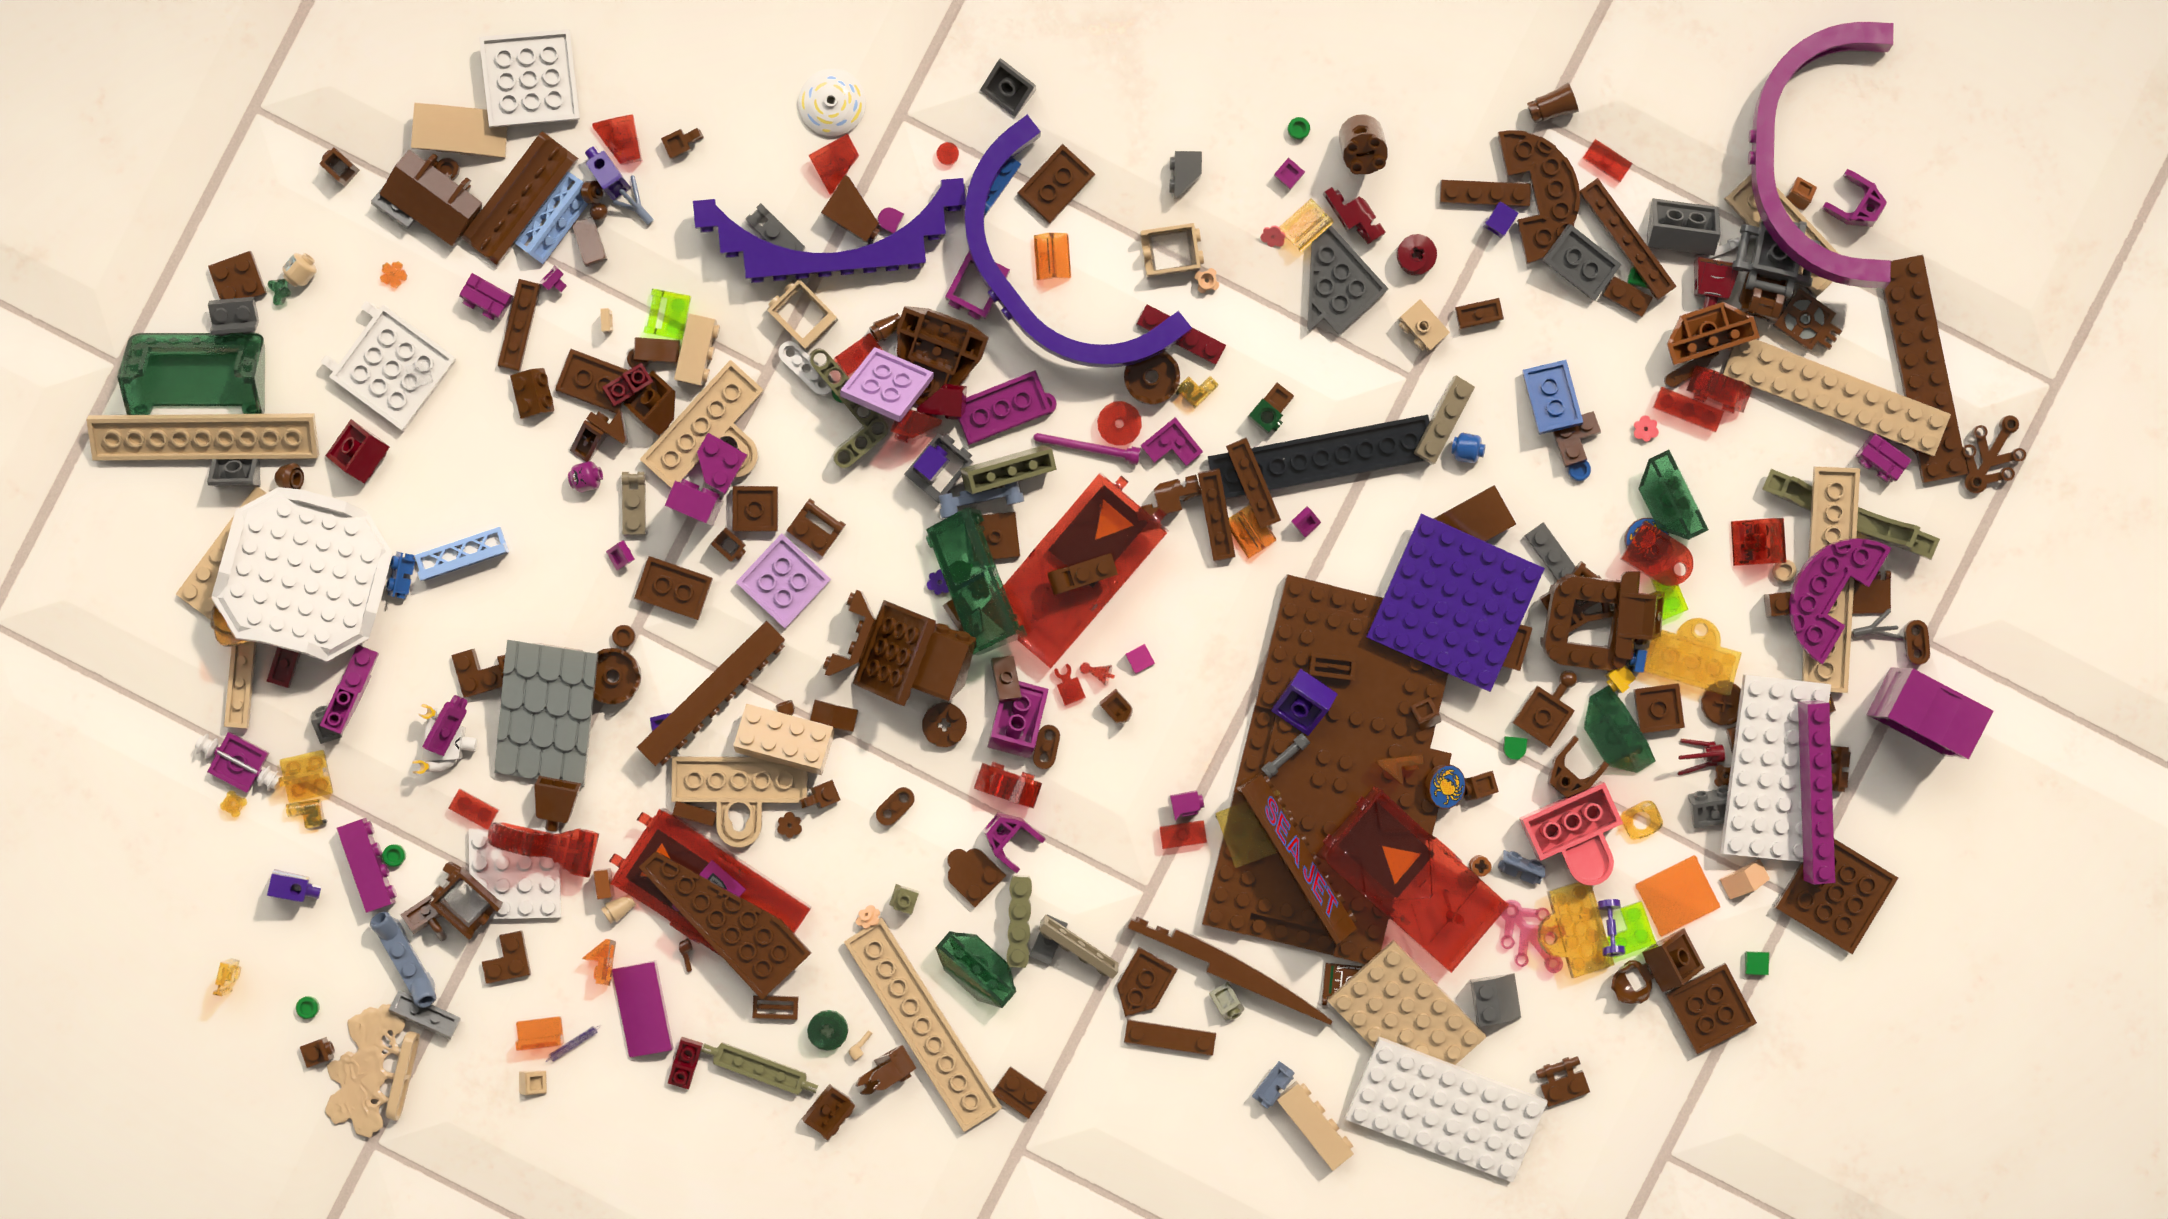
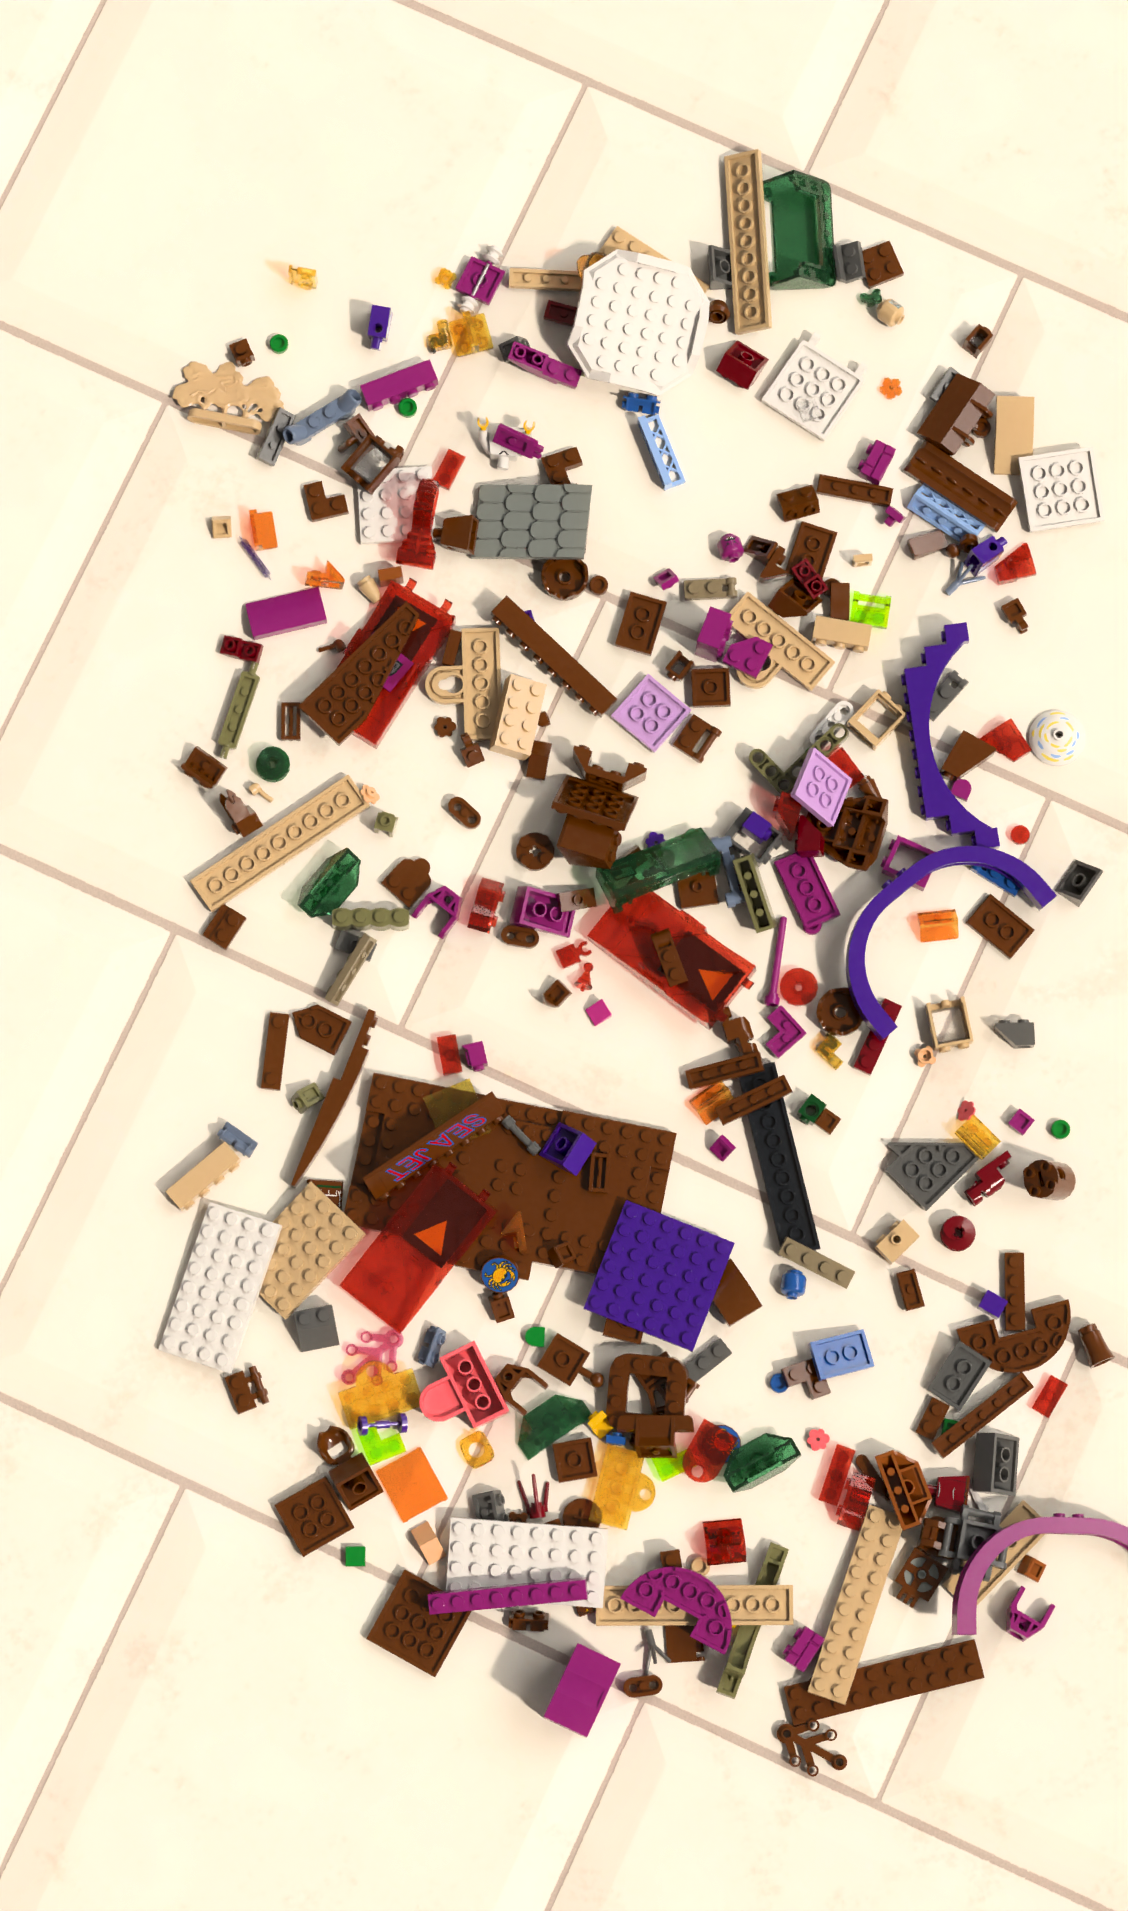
camera: 85 degrees right, 10 degrees down
dark orange bush [1469,855,1492,877] -> none

